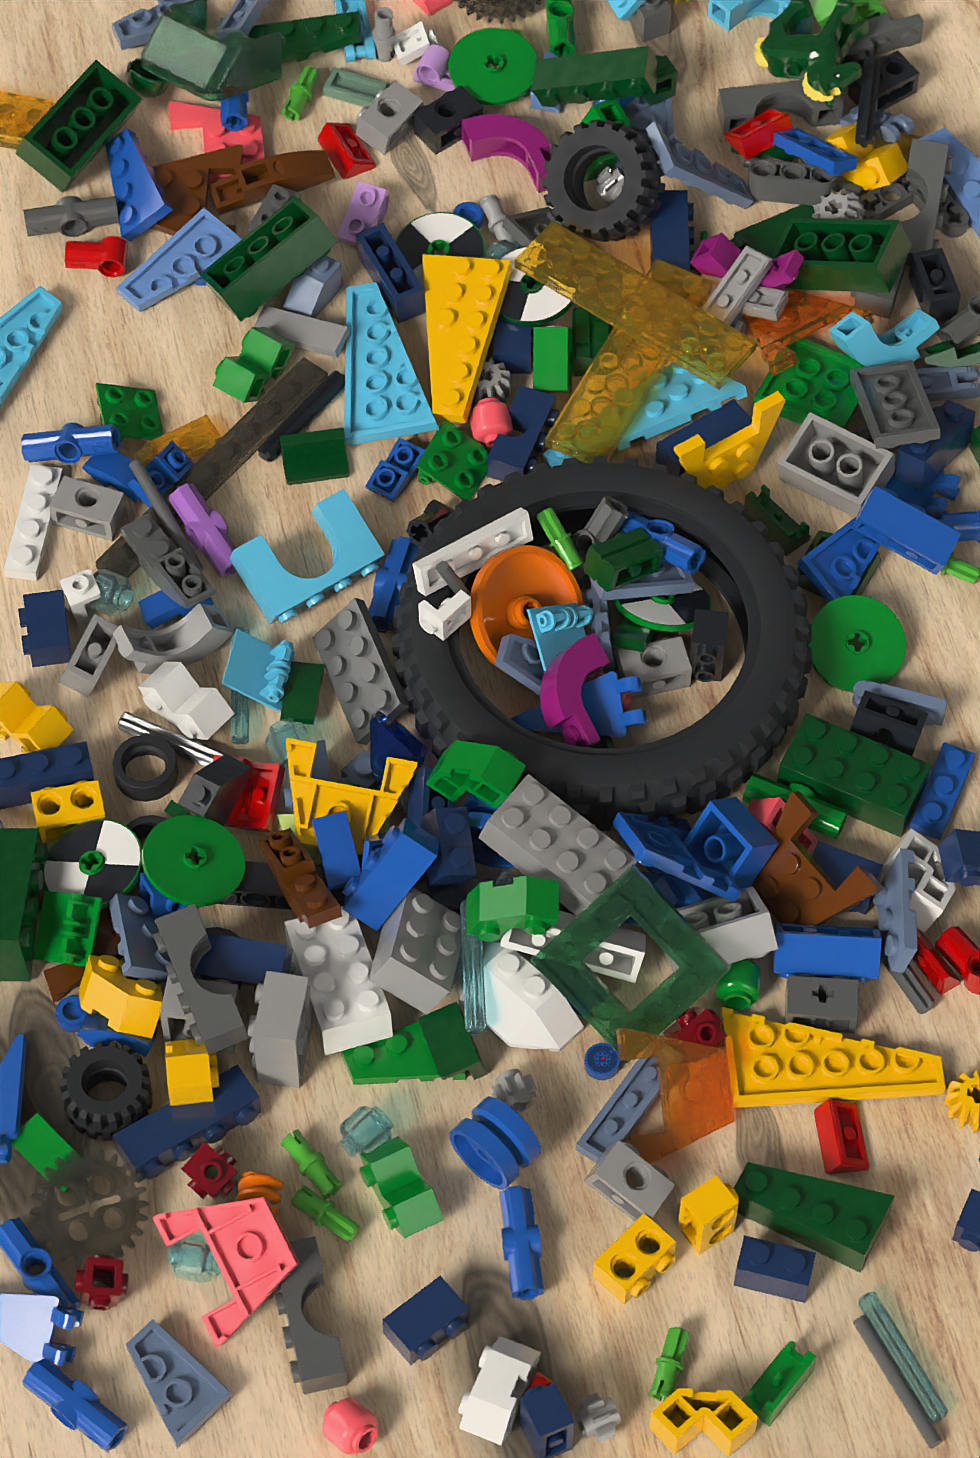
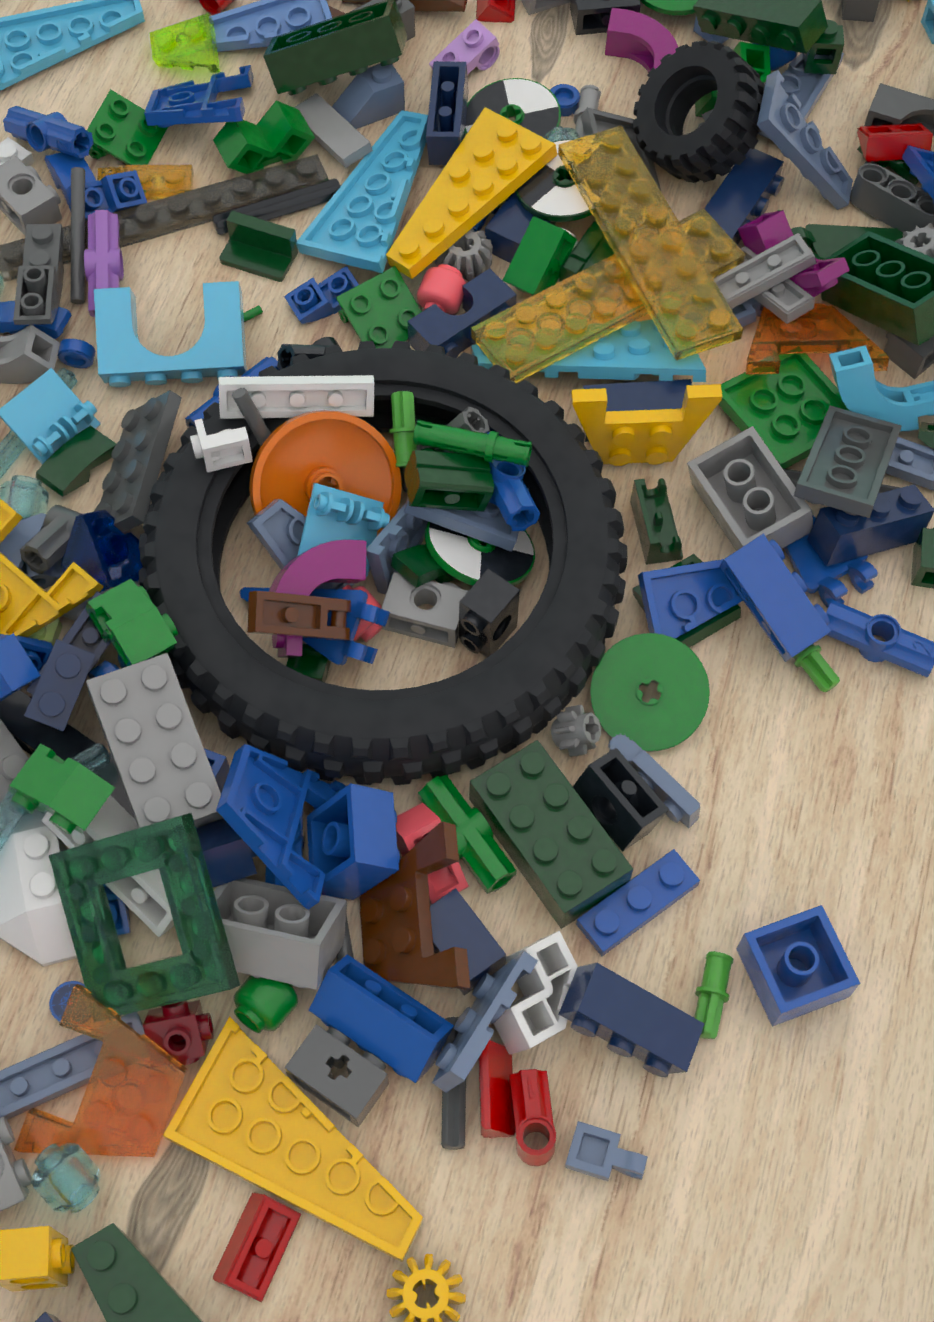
camera: 30 degrees right, 5 degrees up
none -> dark grey piece [20,505,95,574]
none -> clear light blue head [31,1143,101,1213]
none -> blue tile [57,339,96,368]
none -> blue wing [144,65,254,128]
none -> clear neon green wing [149,13,220,73]
none -> reddish brown plate [247,591,351,641]
none -> green pin [413,420,532,467]
none -> light grey gear [551,705,601,757]

